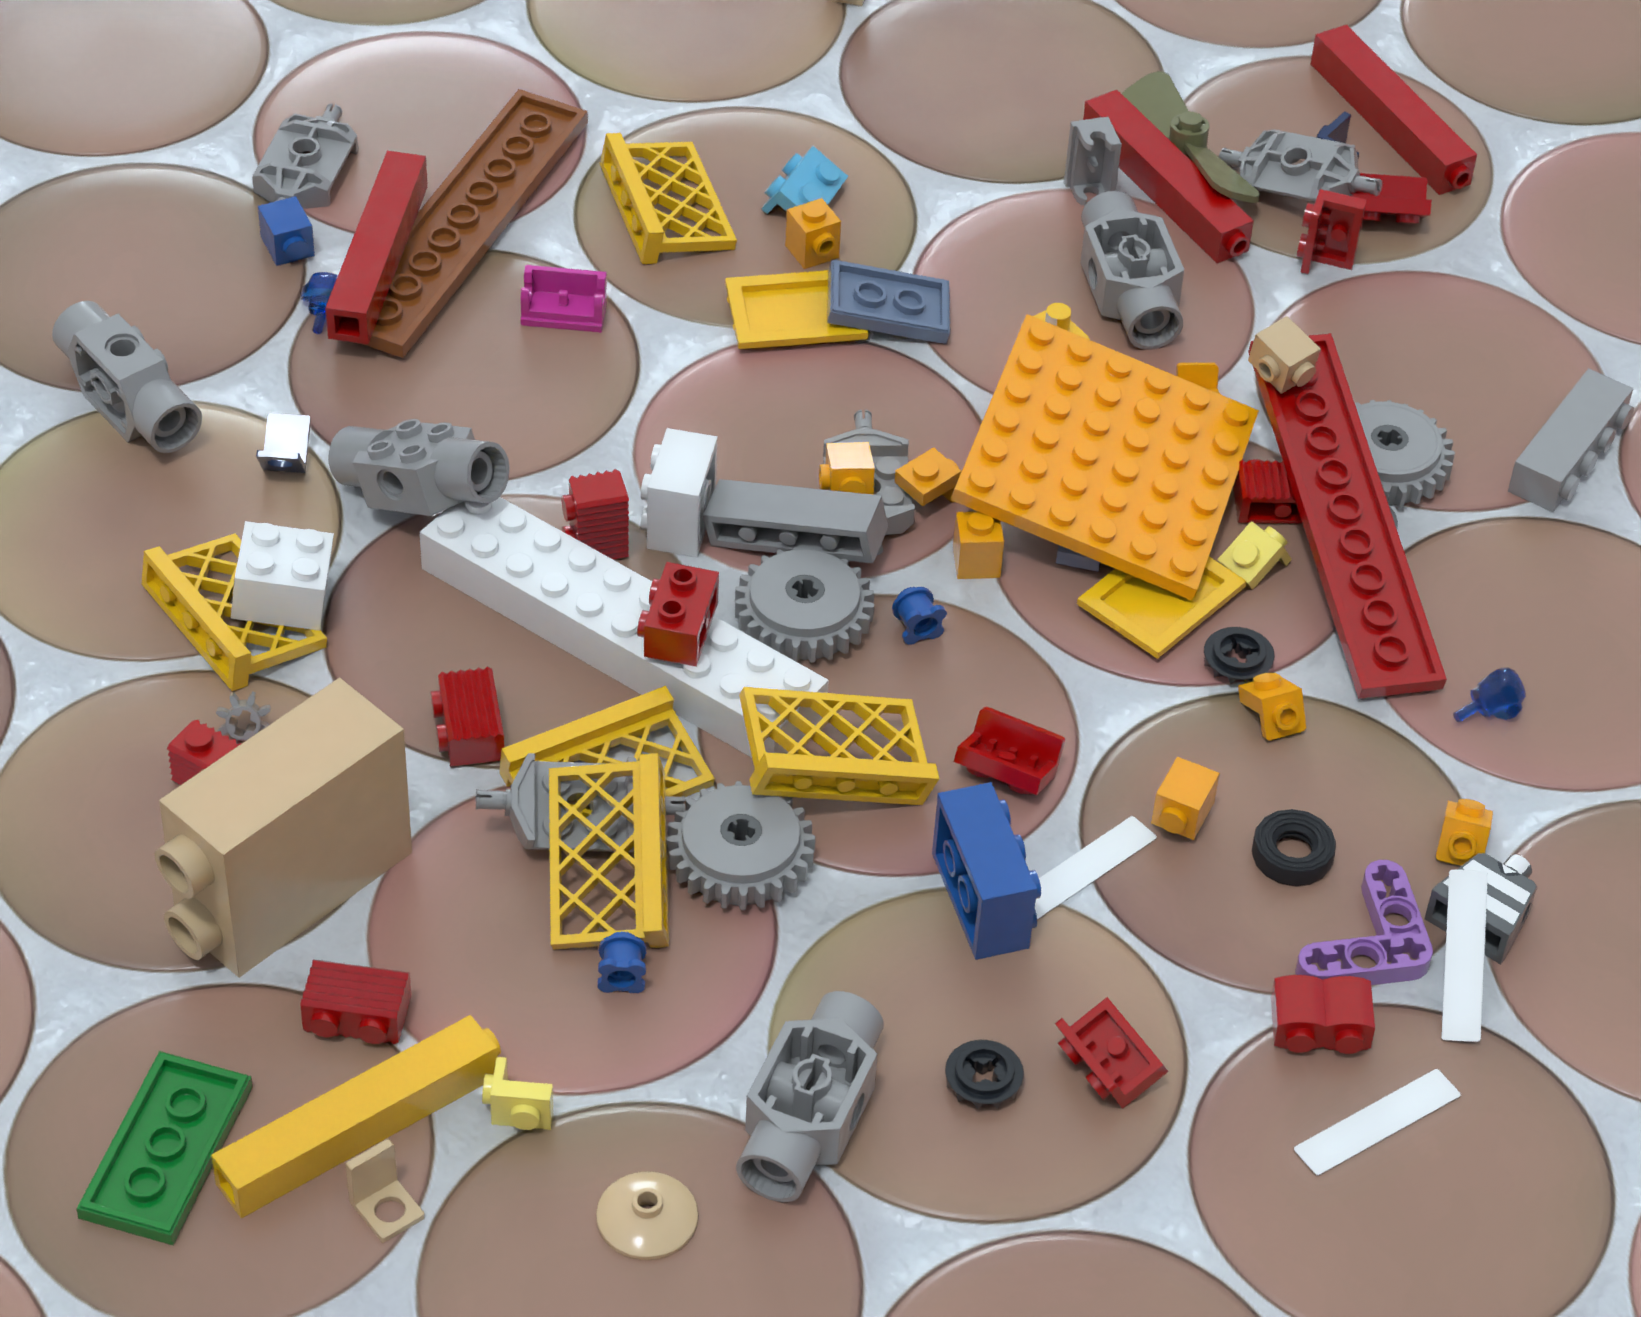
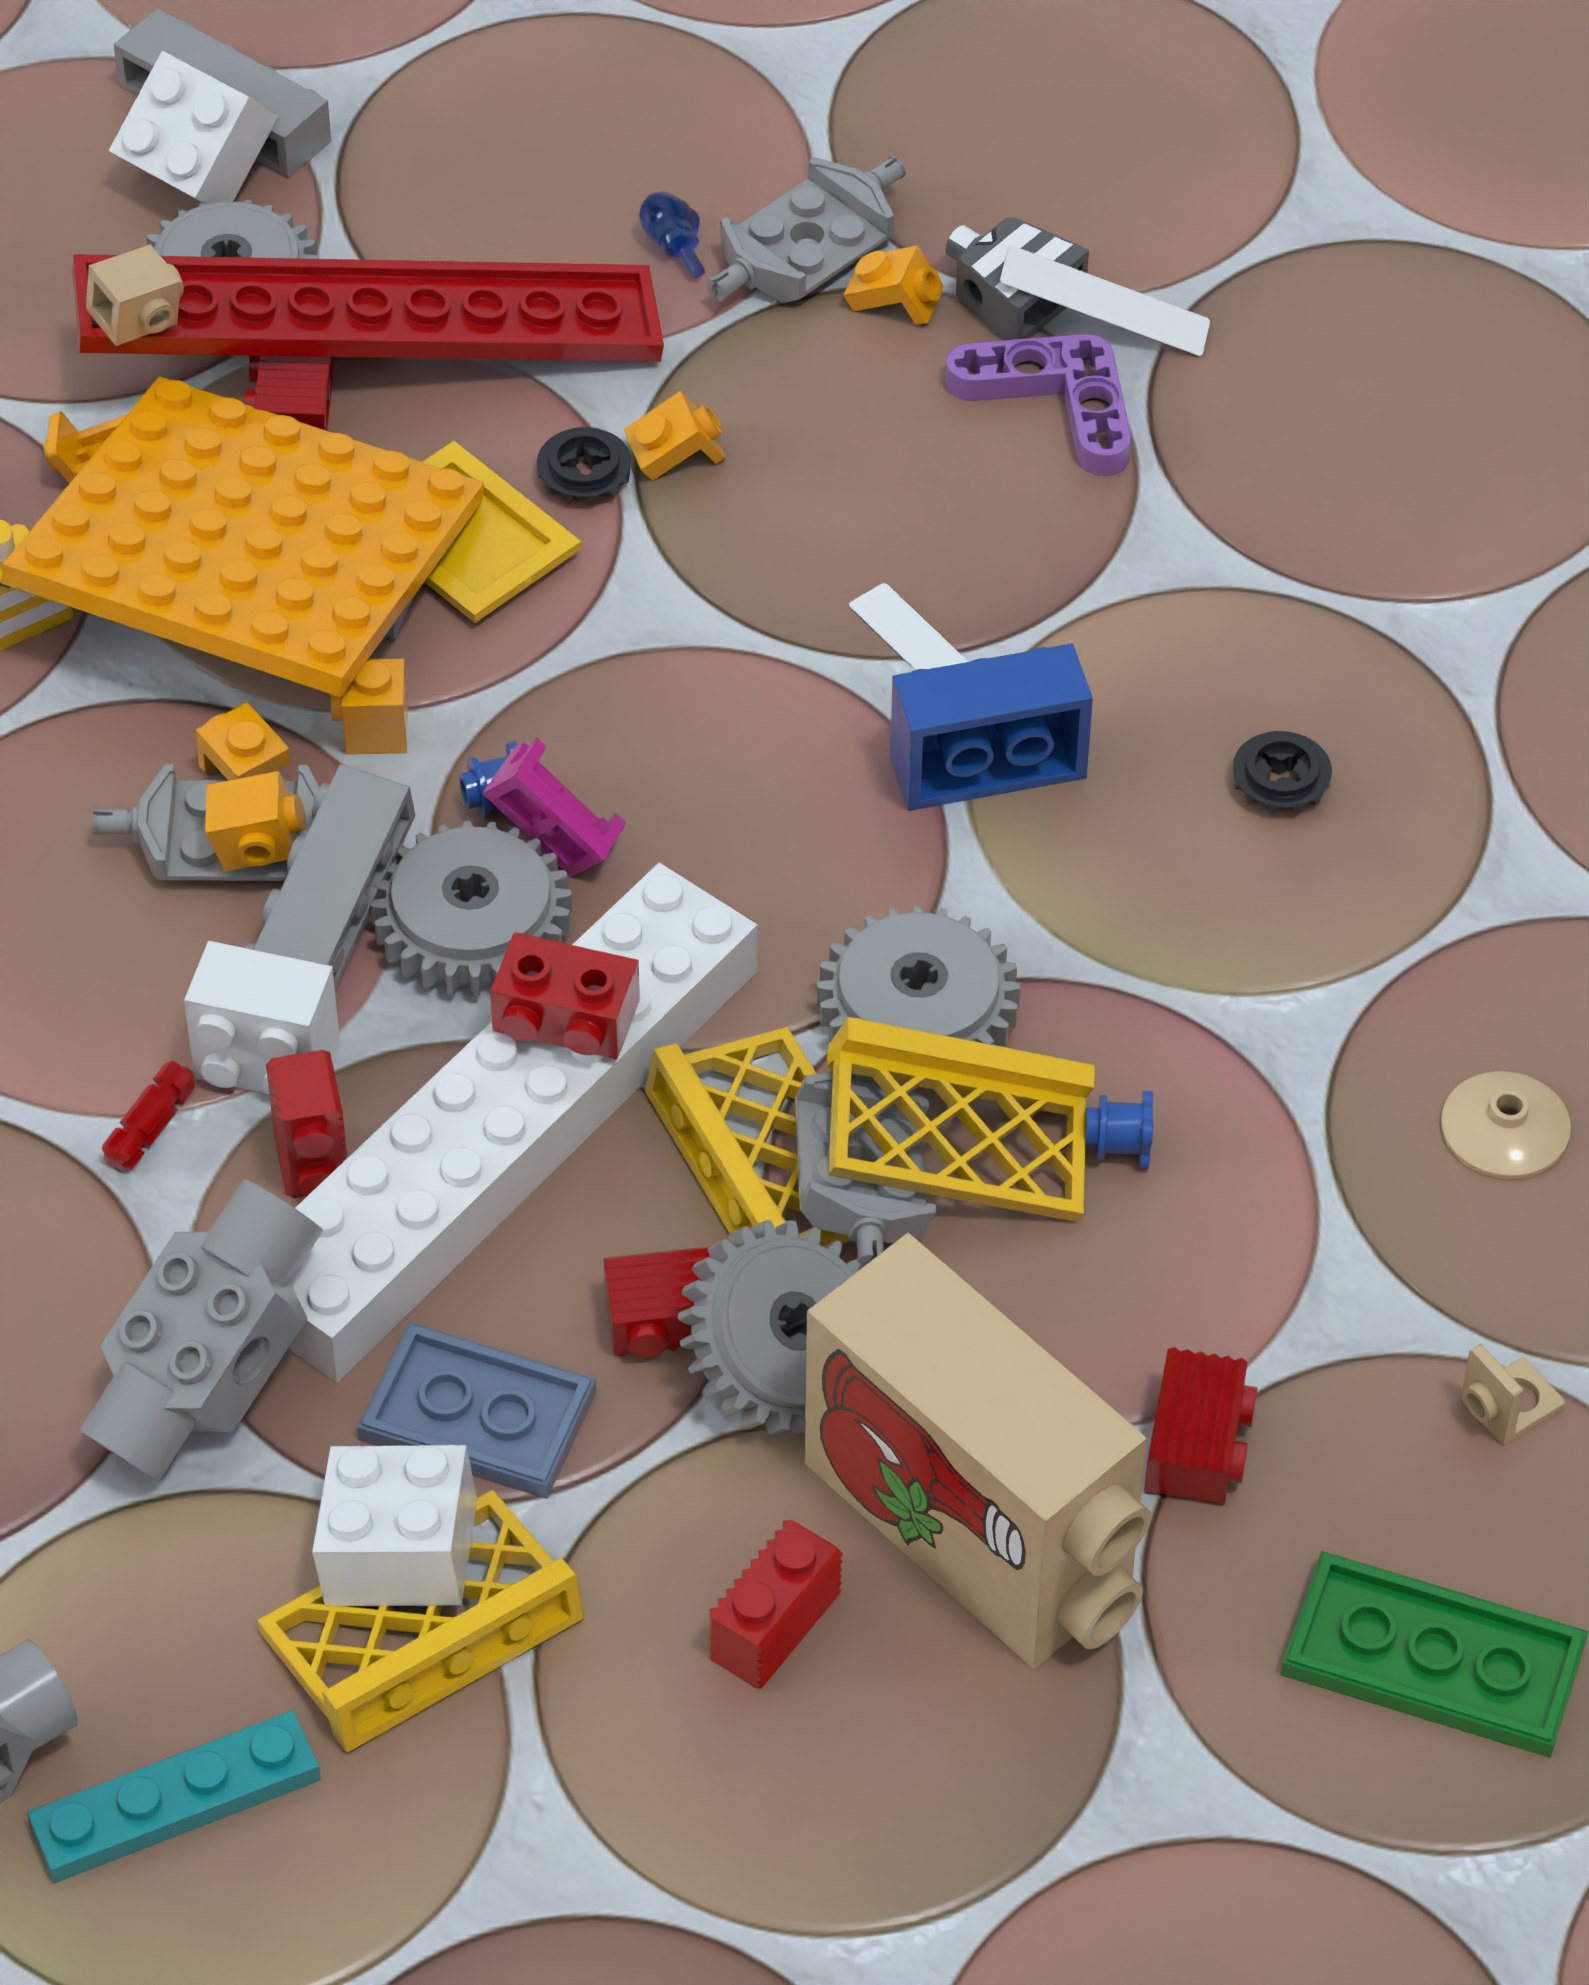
camera: 85 degrees left, 5 degrees up
yellow brick [211,1015,501,1219] -> none
light grey gear [216,691,271,744] -> none
bracket [256,413,311,473] -> none
light yellow bracket [482,1057,553,1130] -> none
light grey brick [736,991,884,1202] -> none
yellow fence [739,687,940,805] -> none
red bracket [953,706,1065,795] -> none
red bracket [1055,997,1168,1109] -> none
light orange brick [1151,757,1220,840] -> none
light yellow bracket [1217,521,1292,590] -> none
black tyre [1252,809,1336,886] -> none
red brick [1271,975,1375,1054] -> none
white sticker [1294,1069,1461,1175] -> none
none -> teal plate [27,1710,321,1884]
none -> red axle [102,1061,195,1171]
none -> white brick [109,51,279,204]
none -> sand blue tile [357,1322,596,1499]
none -> dark pink hinge [482,737,626,877]
none -> light grey gear [678,1220,861,1436]
none -> light grey plate [707,156,906,303]

